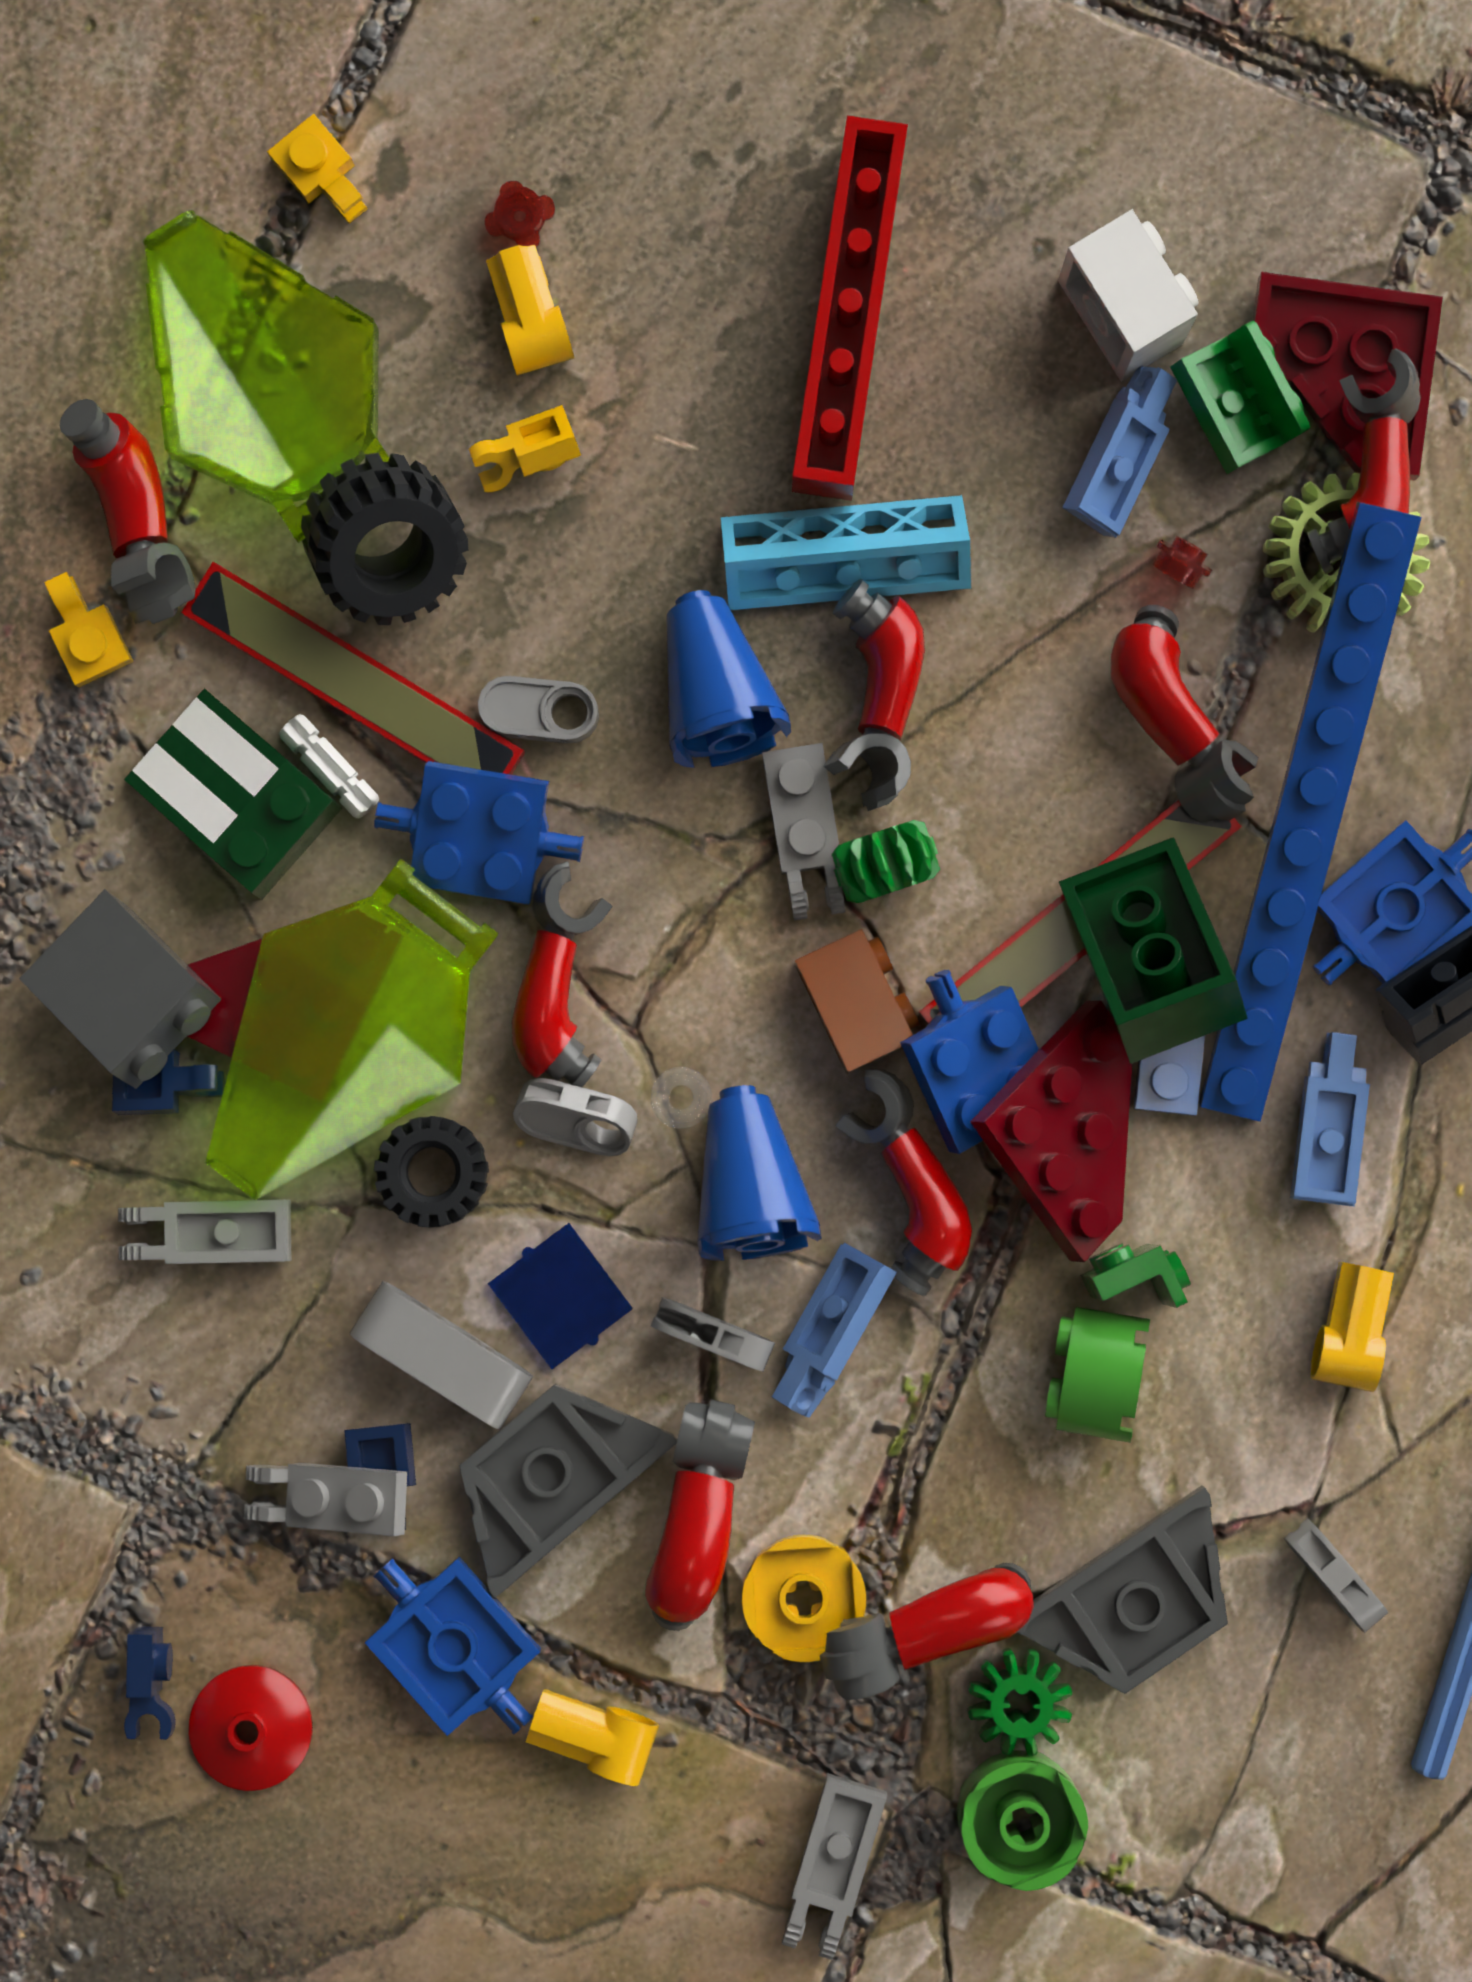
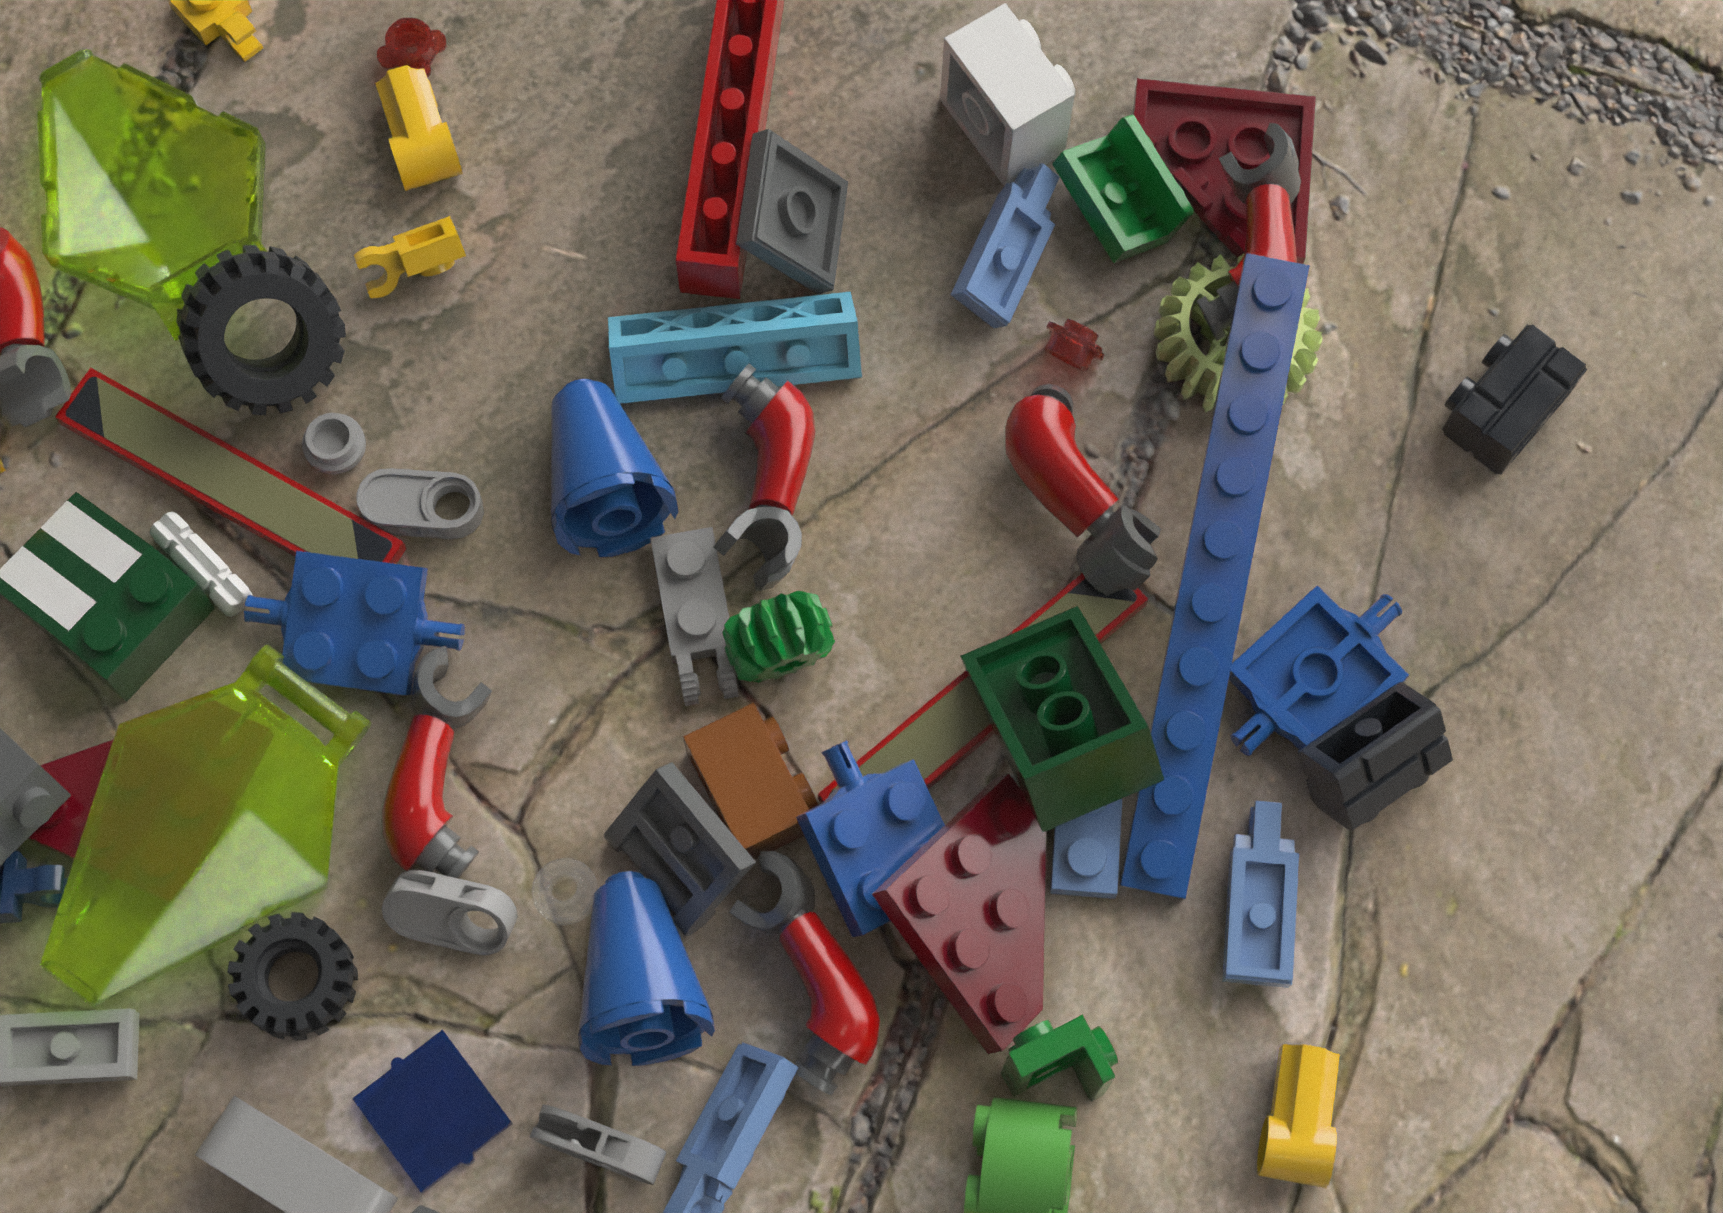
camera: 10 degrees left, 15 degrees down
none -> light grey plate [302,413,366,474]
none -> dark grey plate [604,762,756,936]
none -> dark grey plate [736,129,848,294]

